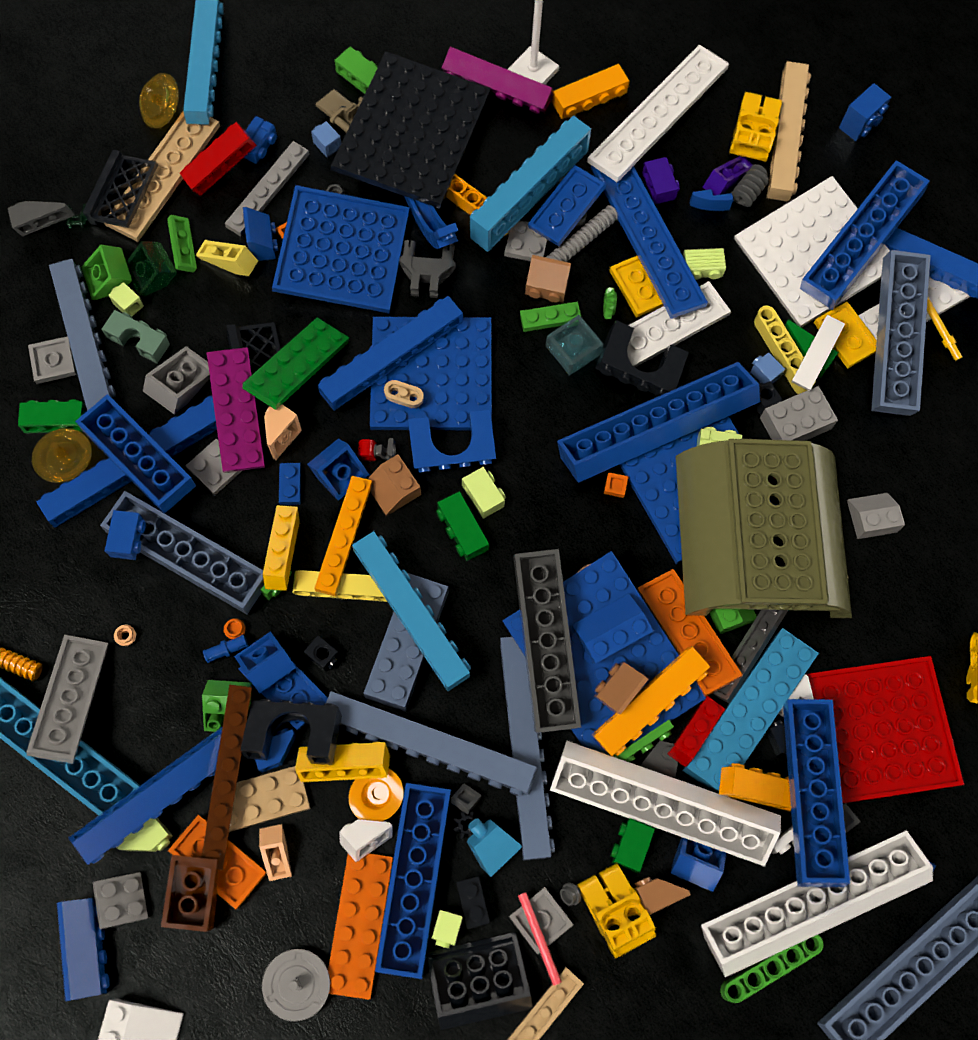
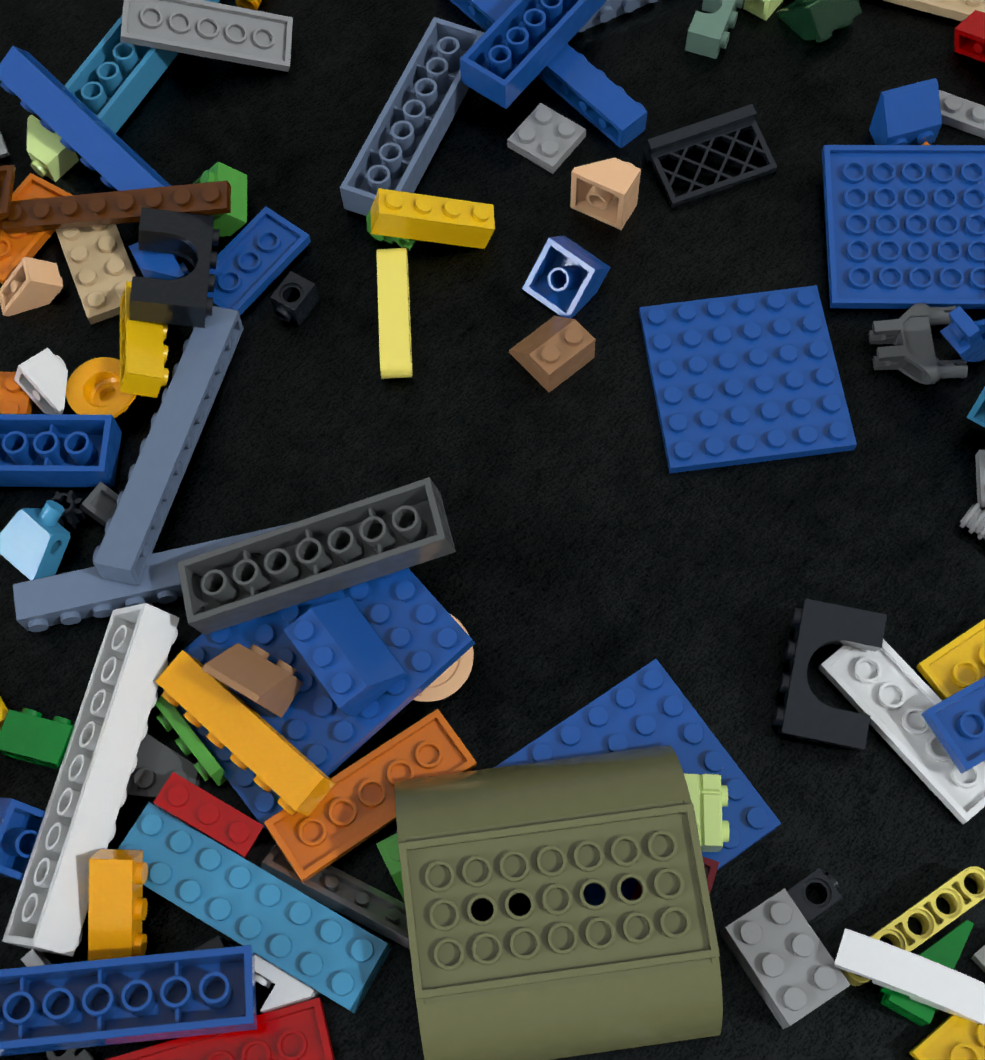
camera: 90 degrees right, 5 degrees down
blue brick [105,510,146,560] -> none
light nougat plate [114,625,136,646] -> none
light grey slope [143,346,210,414] -> none
bright green plate [167,215,197,272] -> none
light yellow slope [195,240,258,276] -> none
blue pin [203,634,249,663] -> none
magenta plate [207,347,265,473] -> none
orange plate [224,619,246,639] -> none
blue slope [234,631,296,693] -> none
green plate [242,318,349,410] -> none
blue plate [279,463,301,505] -> none
light orange plate [314,476,372,596] -> none
blue brick [318,296,463,411] -> none
dark azure brick [352,531,471,691] -> none
leg [357,438,397,461] -> none
sand blue brick [364,573,449,712] -> none
tan plate [384,380,424,408] -> none
blue arch [408,409,496,472] -> none
green brick [436,491,489,561] -> none
yellowish green brick [462,467,506,519] -> none
bright green plate [520,302,582,332] -> none
medium nougat slope [525,255,571,303] -> none
clear light blue brick [546,315,603,375] -> none
blue brick [557,362,760,483] -> none
bright green gear [603,288,617,319] -> none
orange plate [604,472,628,498] -> none
medium blue brick [750,352,785,384] -> none

